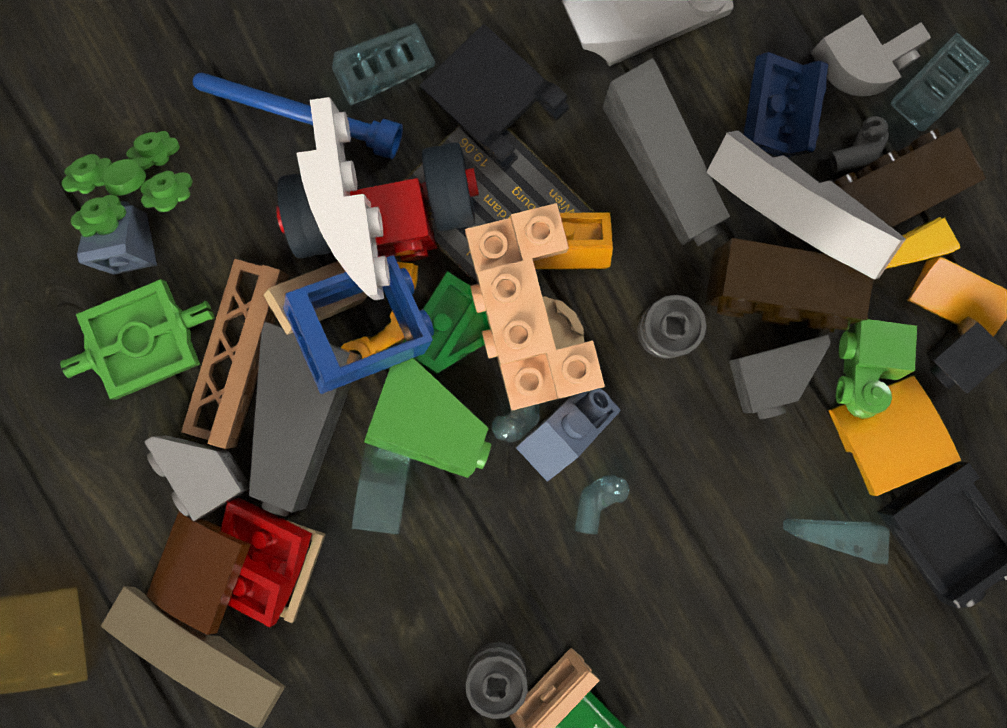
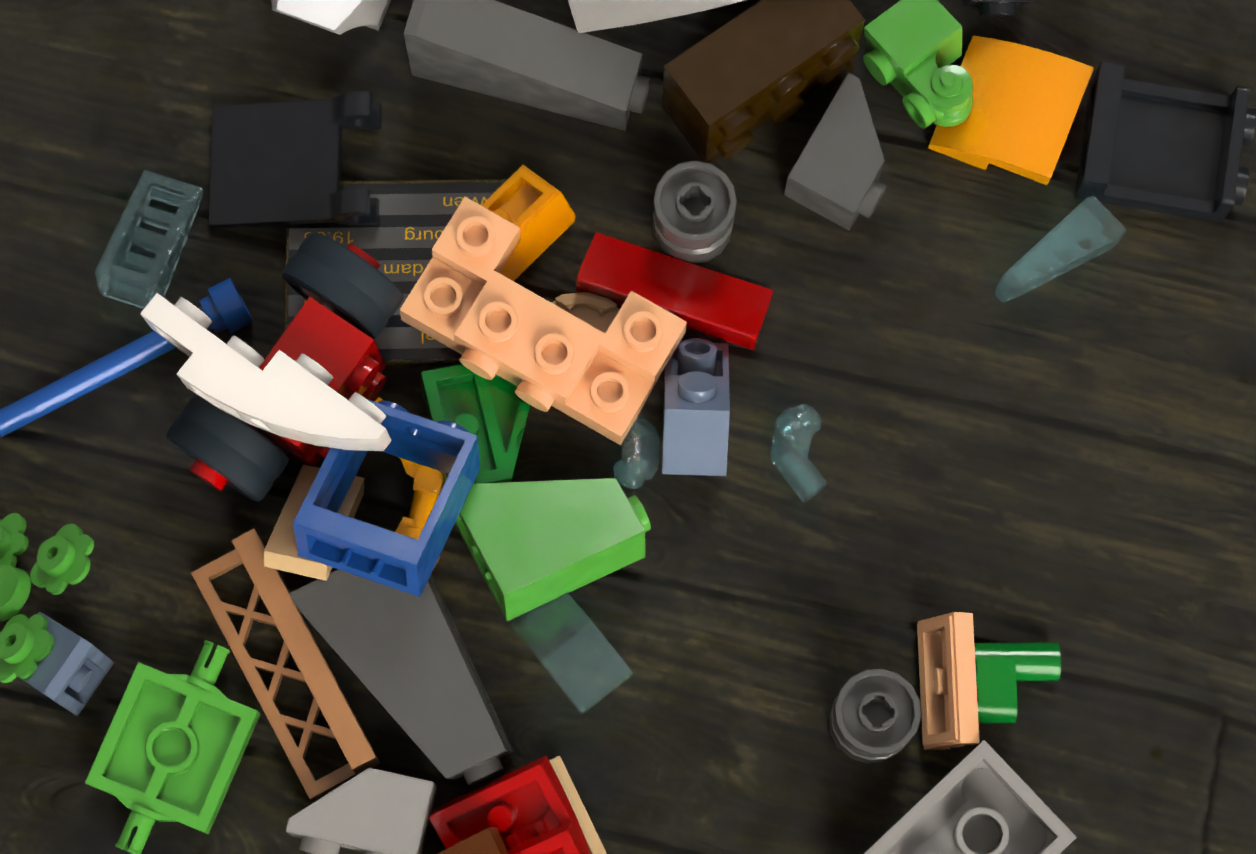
camera: 45 degrees left, 10 degrees down
none -> red slope [575,232,774,350]

